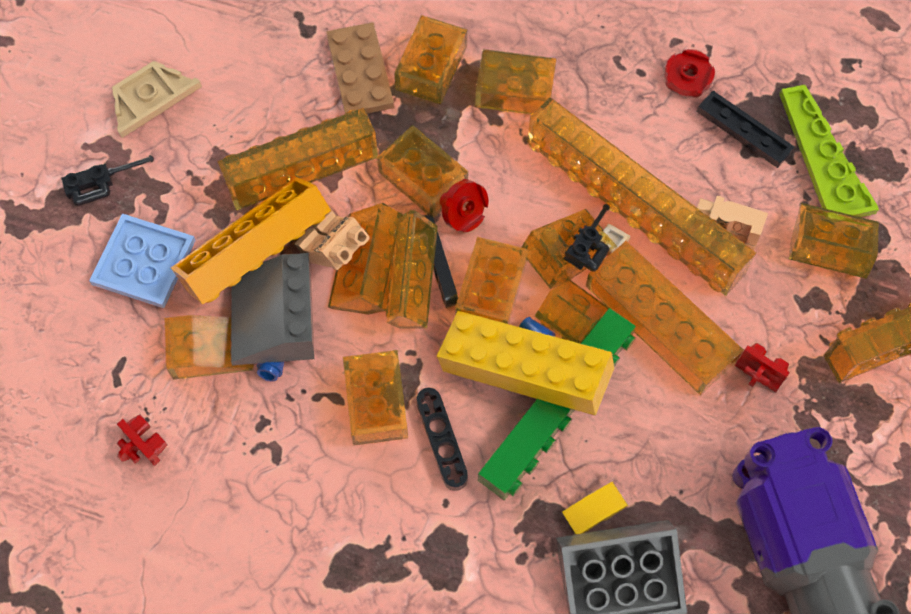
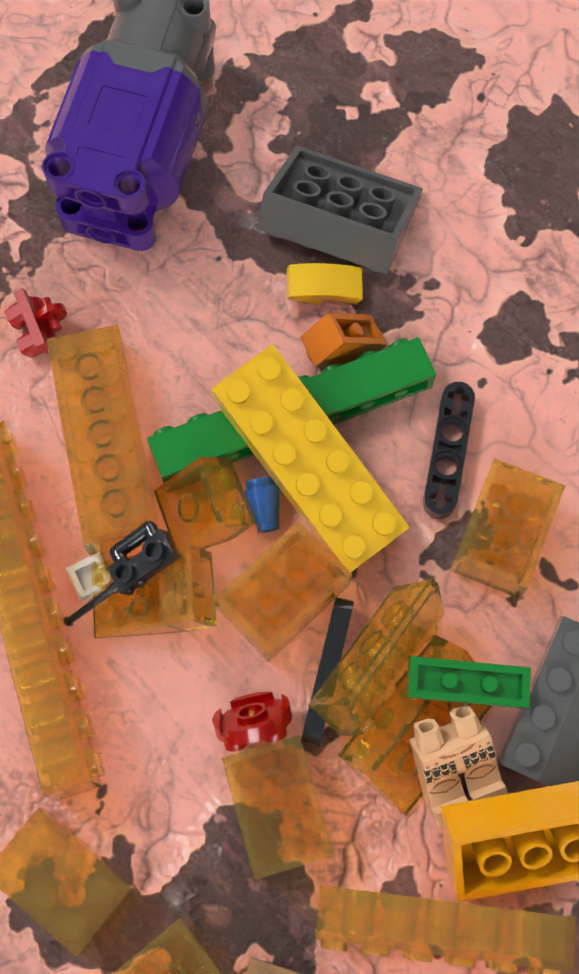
camera: 150 degrees left, 5 degrees up
none -> orange slope [300,312,387,367]
none -> green plate [406,656,531,709]

